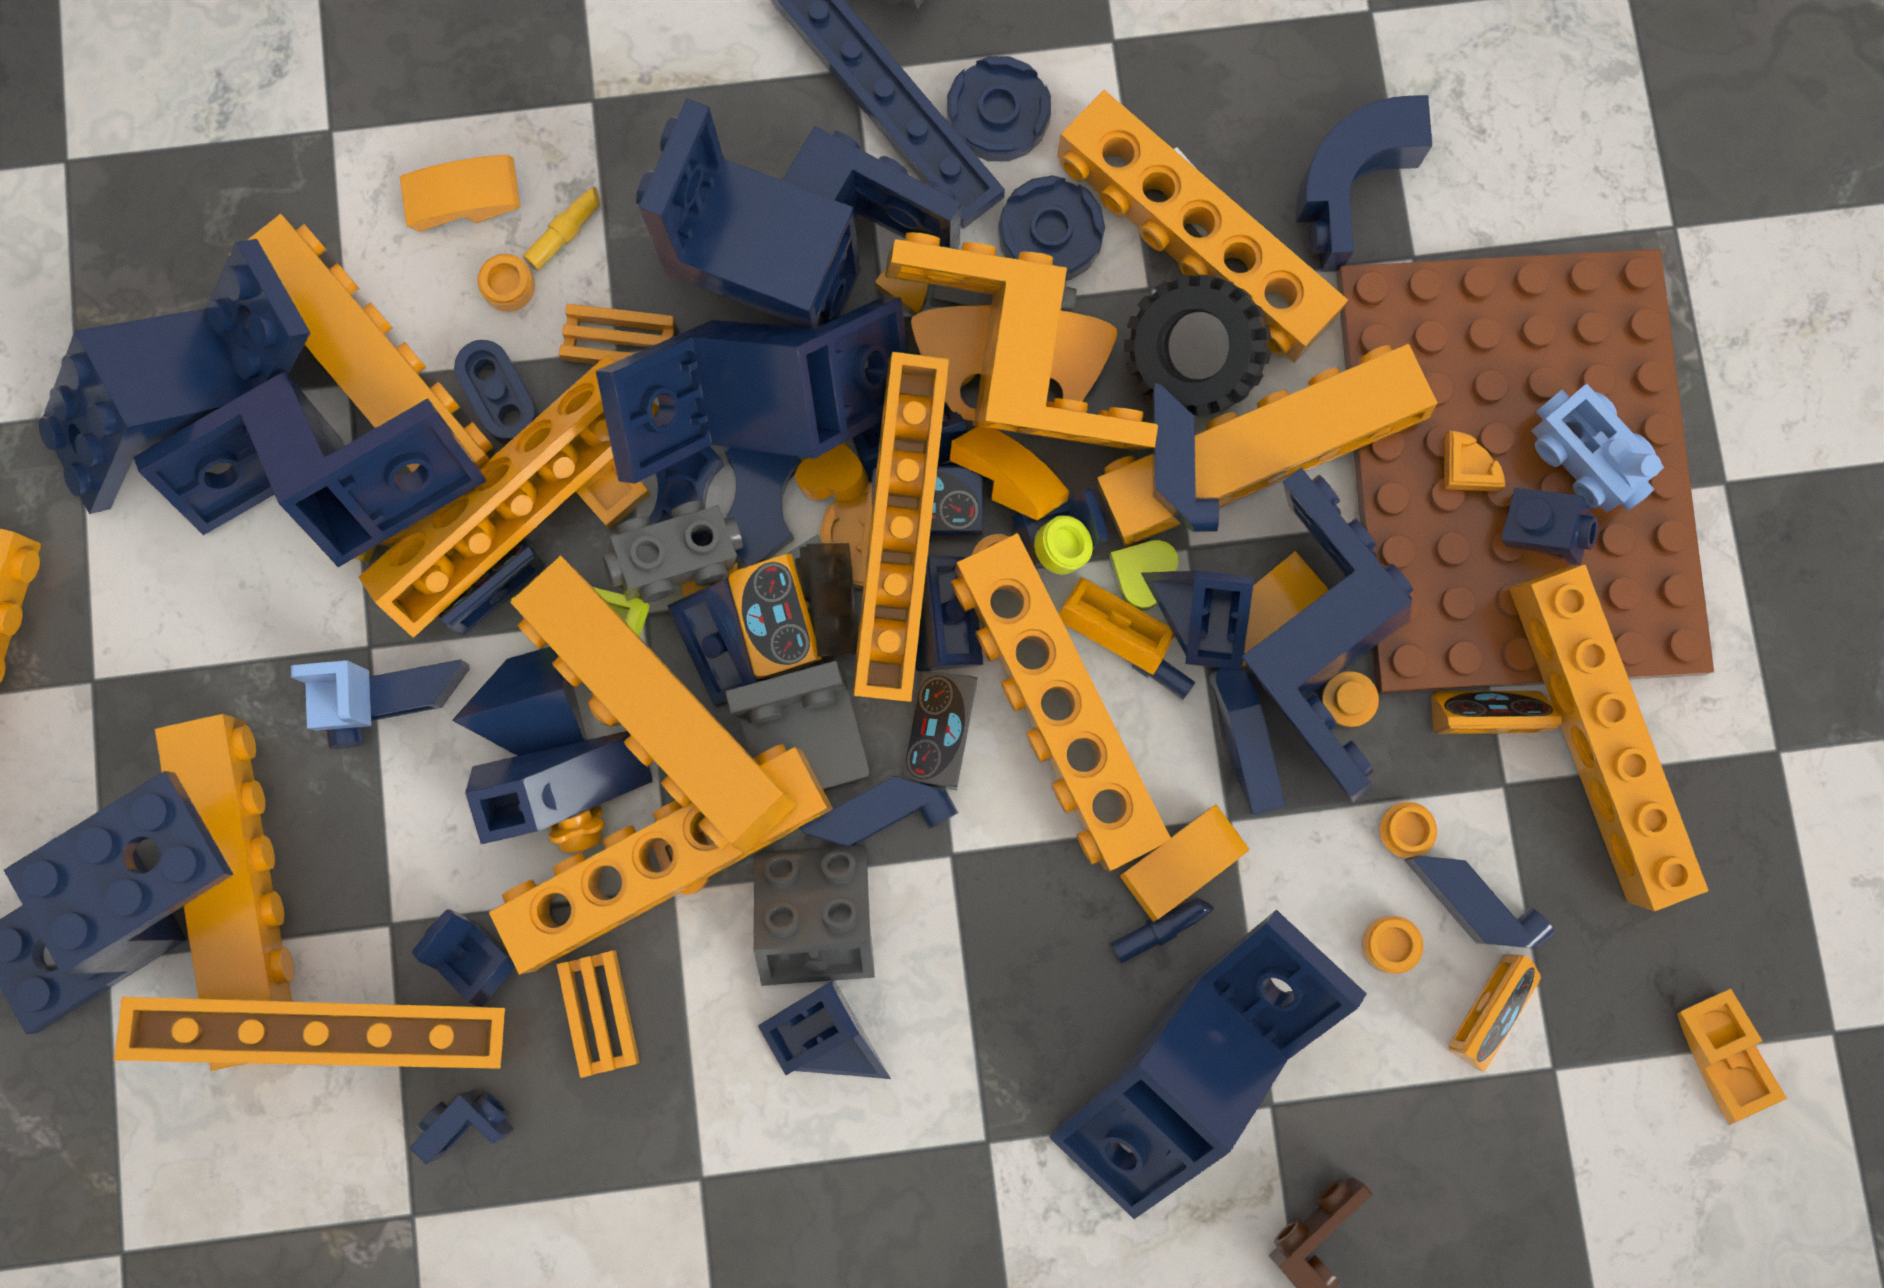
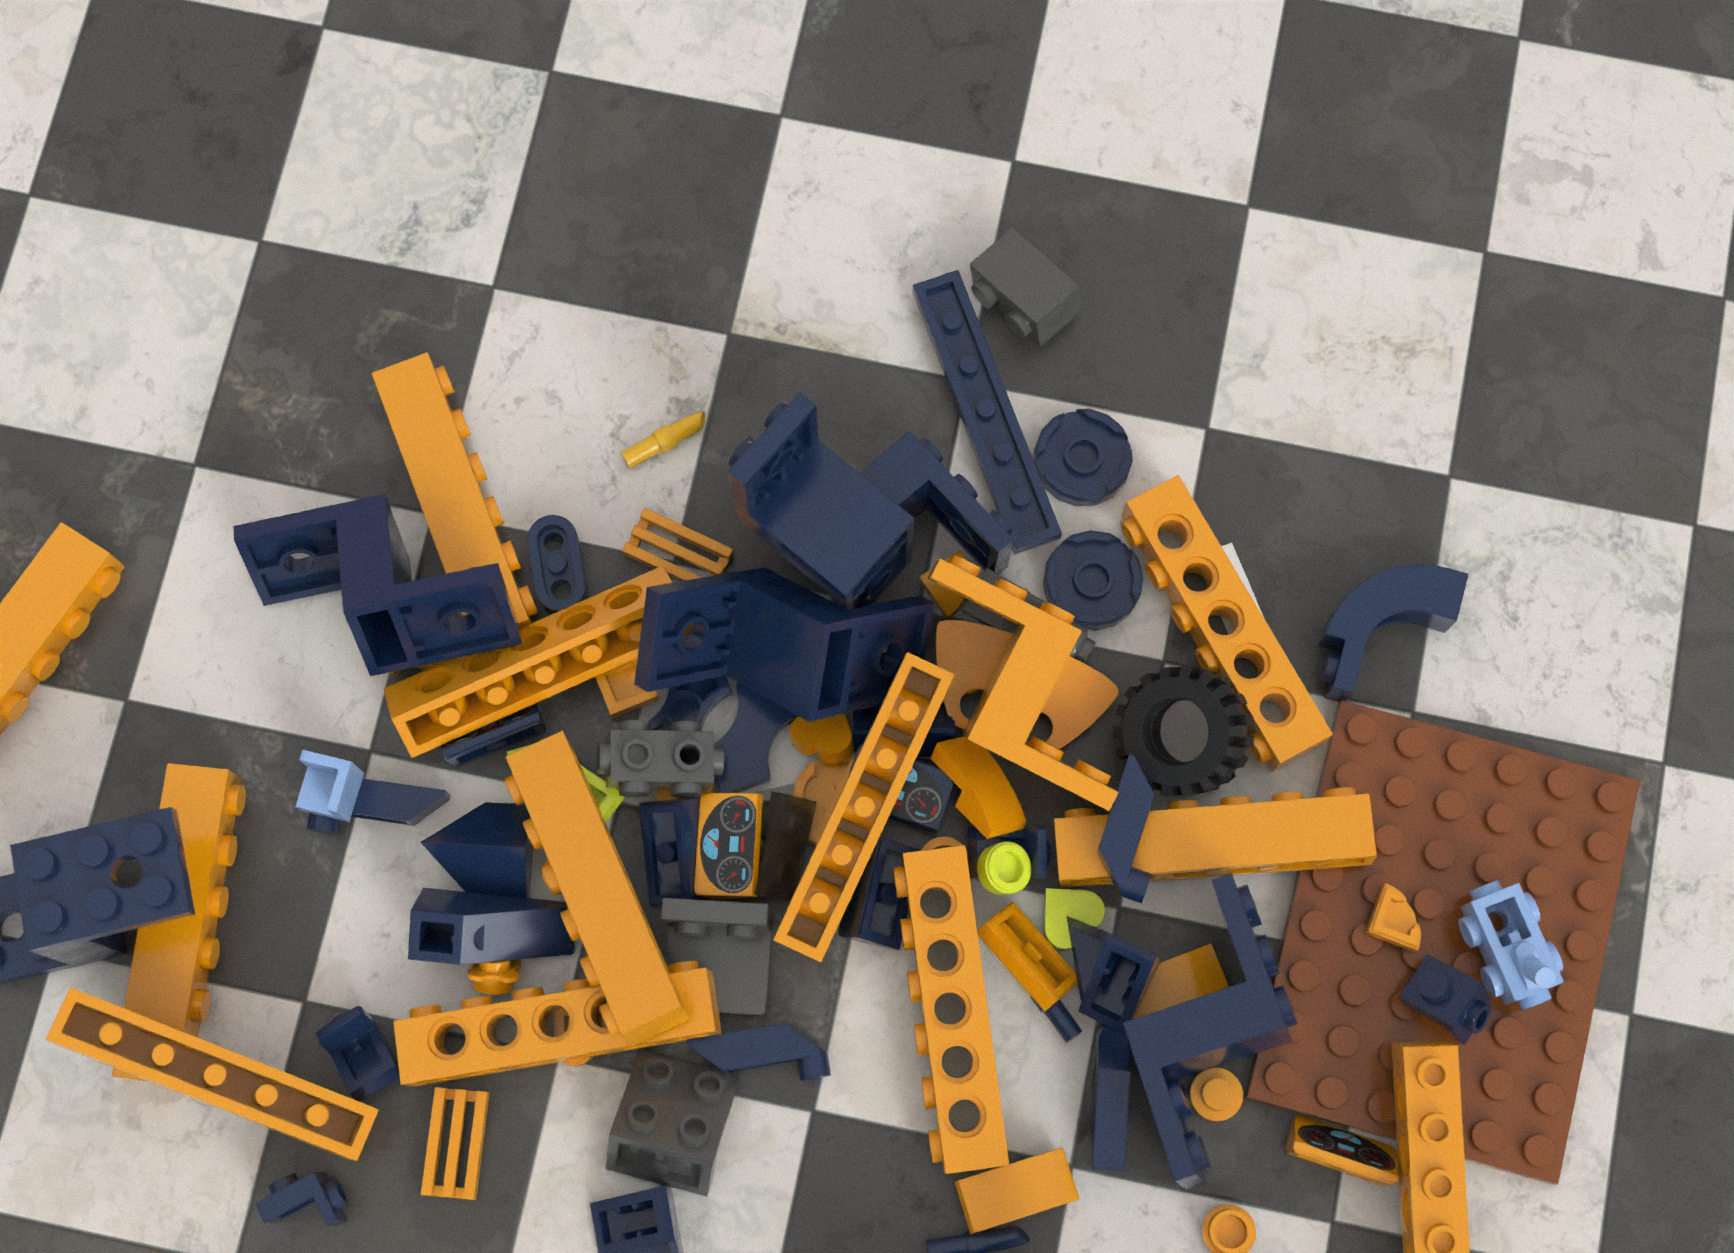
camera: 20 degrees right, 5 degrees down
dark blue bracket [39,239,310,514] -> none
light orange slope [400,155,521,232] -> none
light orange tile [477,254,535,312] -> none
slope [902,671,978,791] -> none

